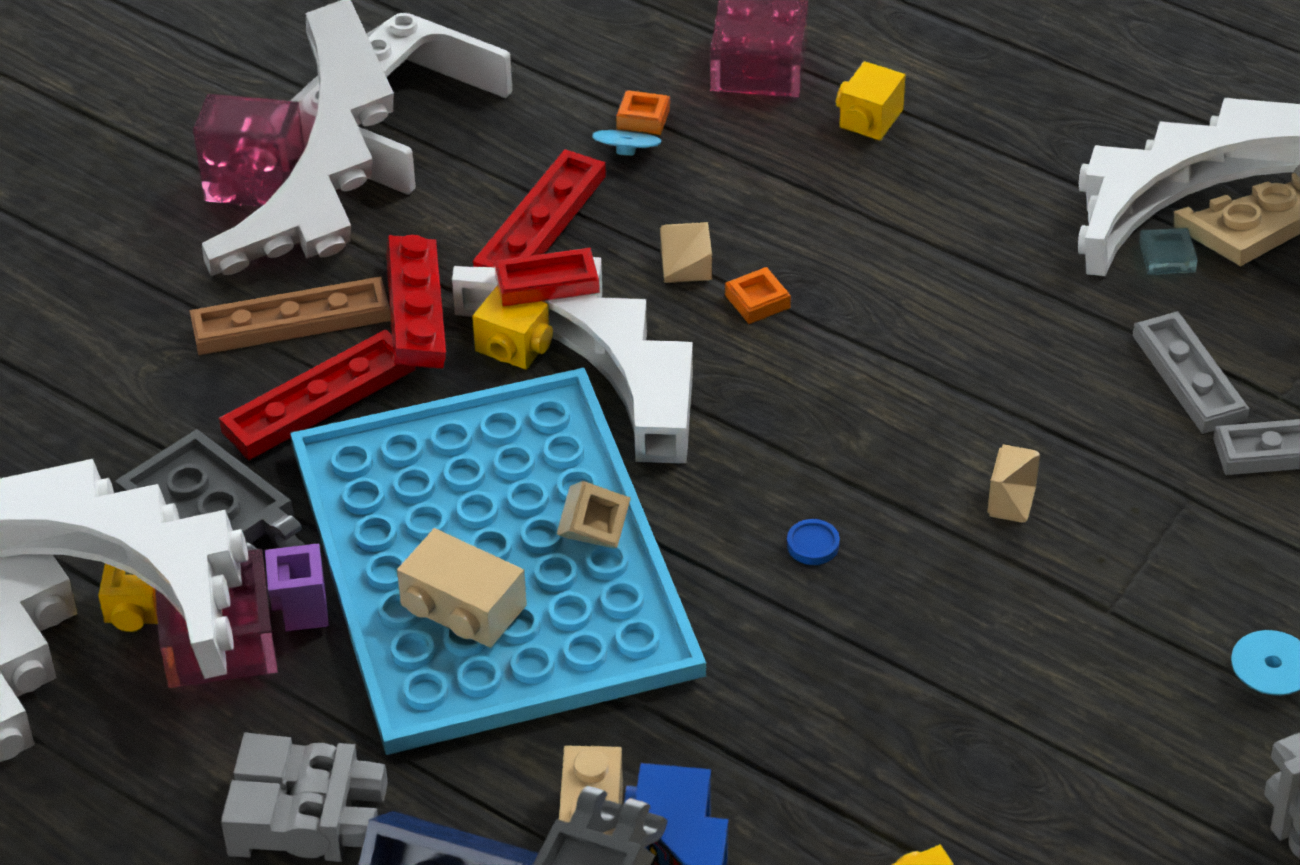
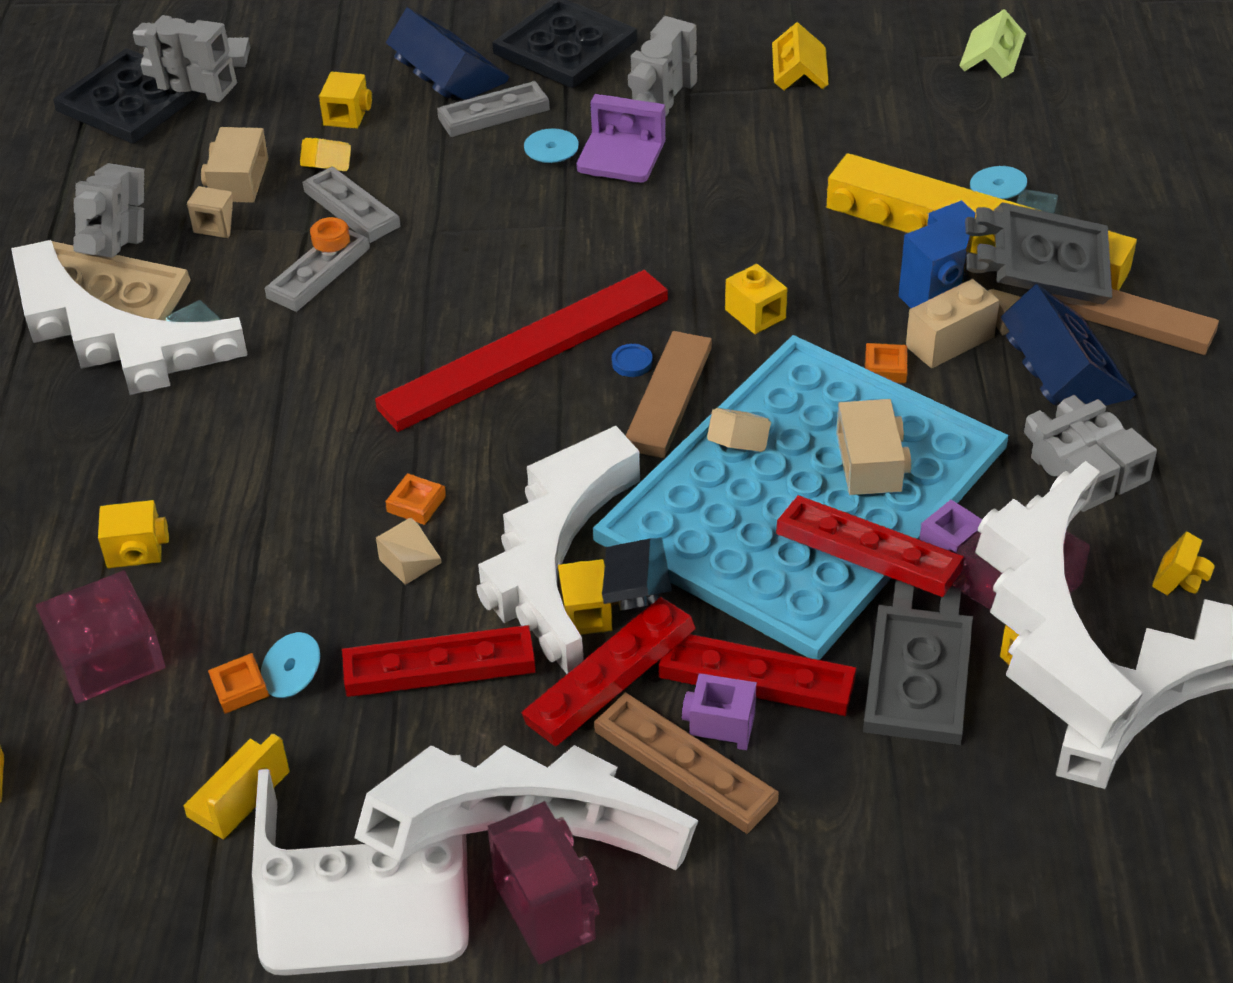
camera: 125 degrees left, 0 degrees up
red tile [494,248,600,307] -> none
tan slope [987,444,1040,523] -> none
none -> yellow panel [183,734,290,840]
none -> orange tile [310,217,350,252]
none -> red tile [375,270,668,432]
none -> medium lavender bracket [577,94,666,183]
none -> black slope [602,537,672,611]
none -> medium nougat tile [626,331,712,459]
none -> medium lavender brick [682,673,757,750]
none -> yellow brick [725,264,787,334]
none -> red plate [776,495,964,597]
none -> orange tile [865,343,907,383]
none -> yellow tile [1152,531,1215,596]

